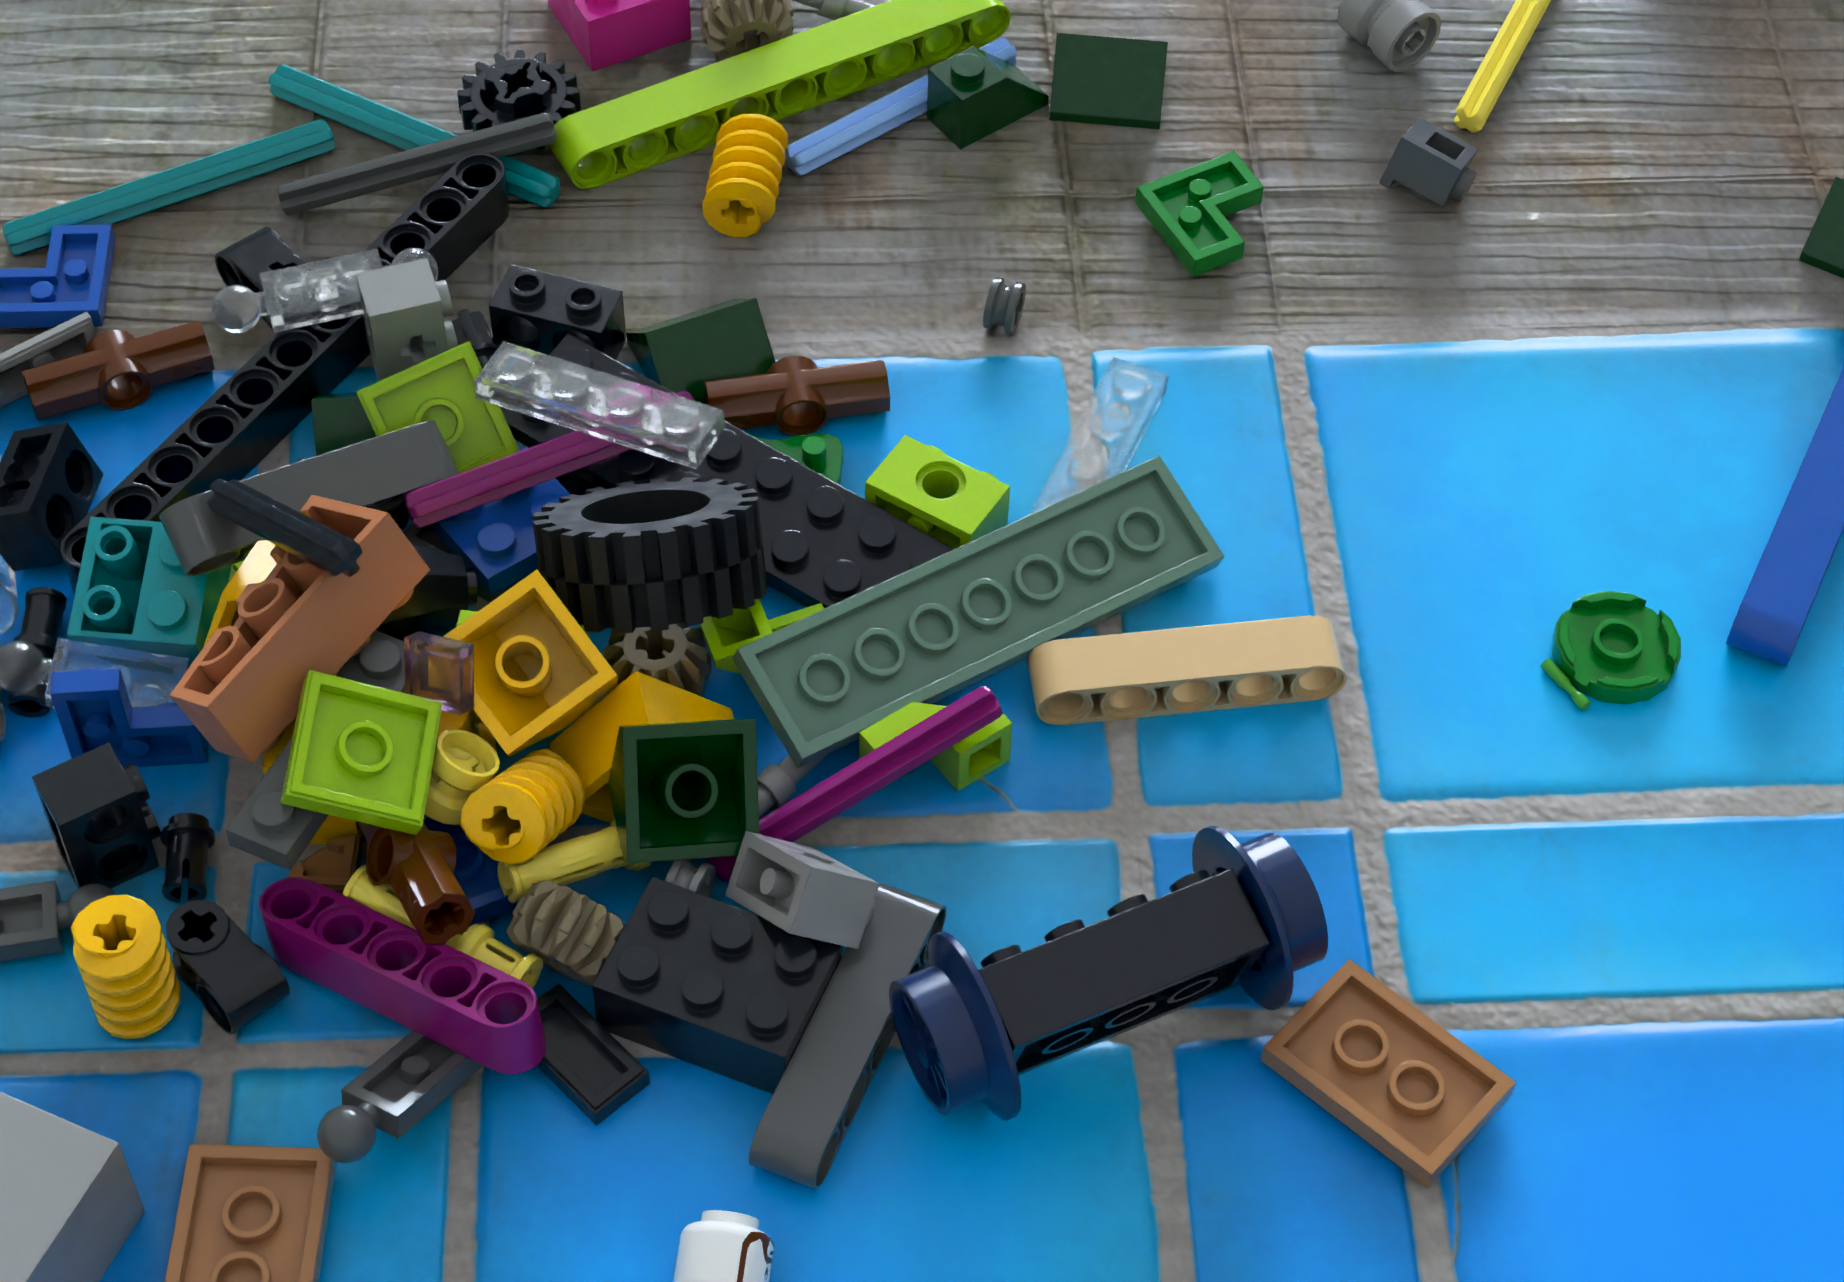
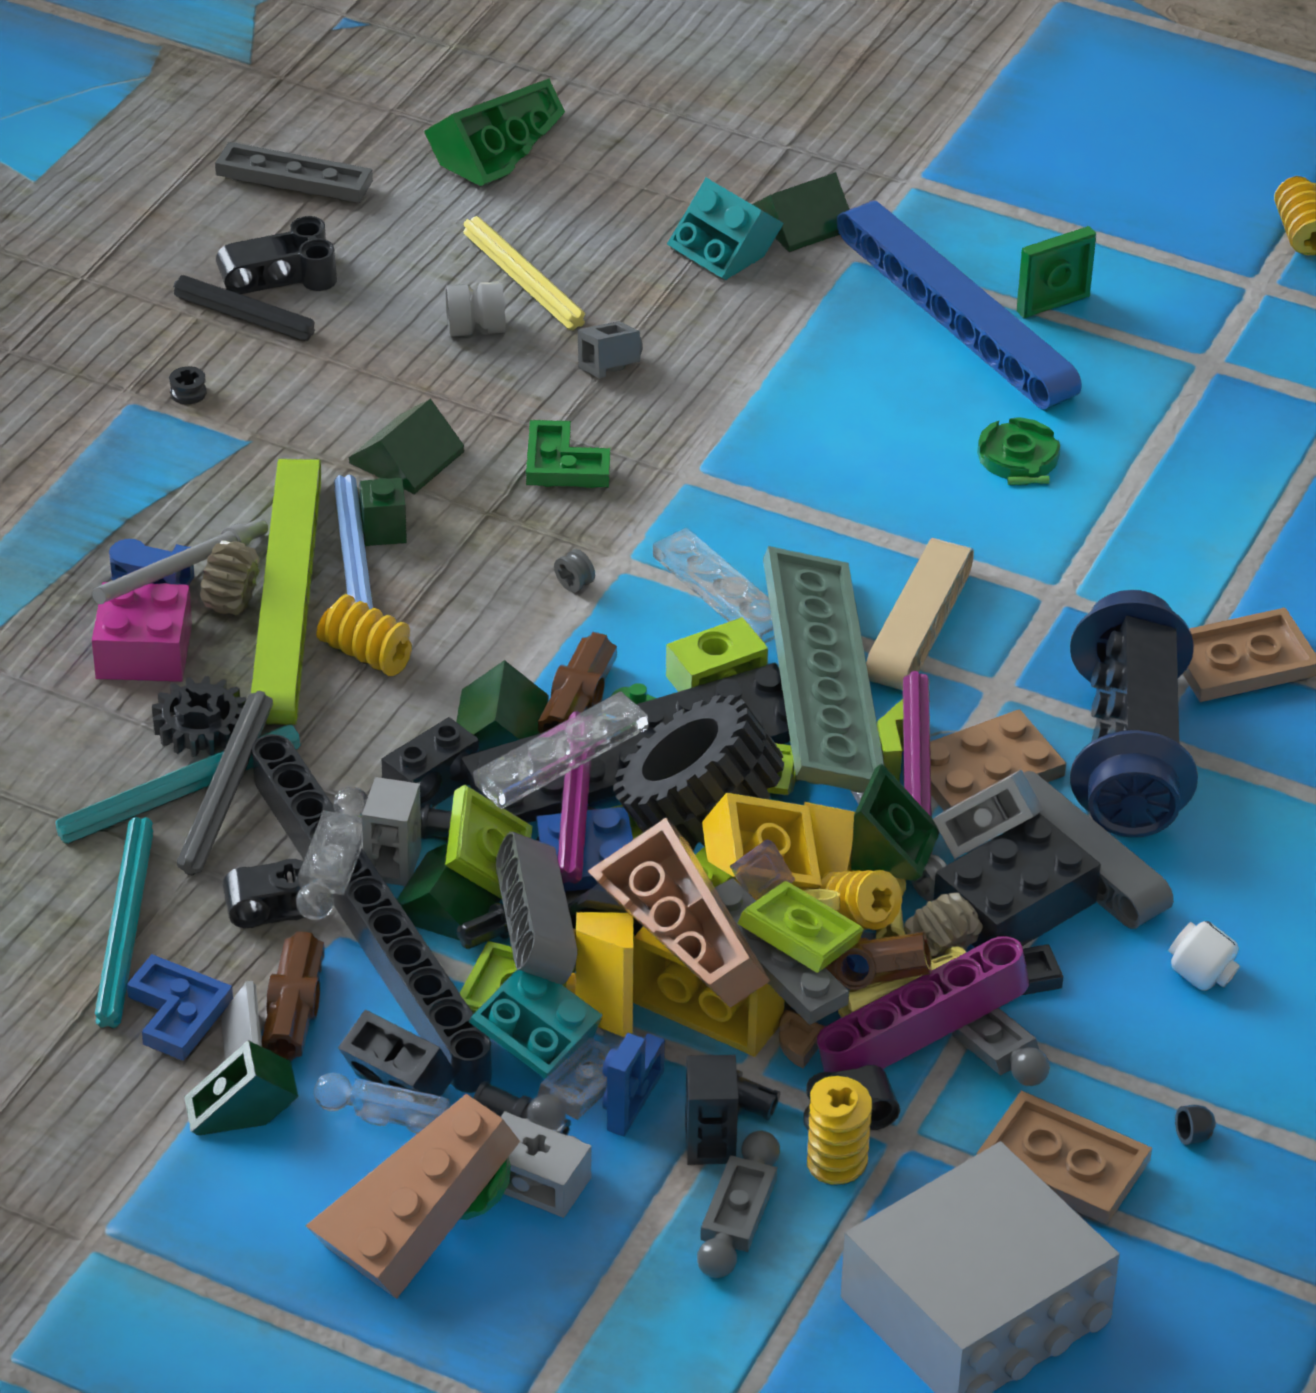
camera: 60 degrees left, 10 degrees down
black axle [207,478,363,577] -> none
none -> teal slope [667,177,784,280]
none -> medium nougat plate [930,709,1066,811]

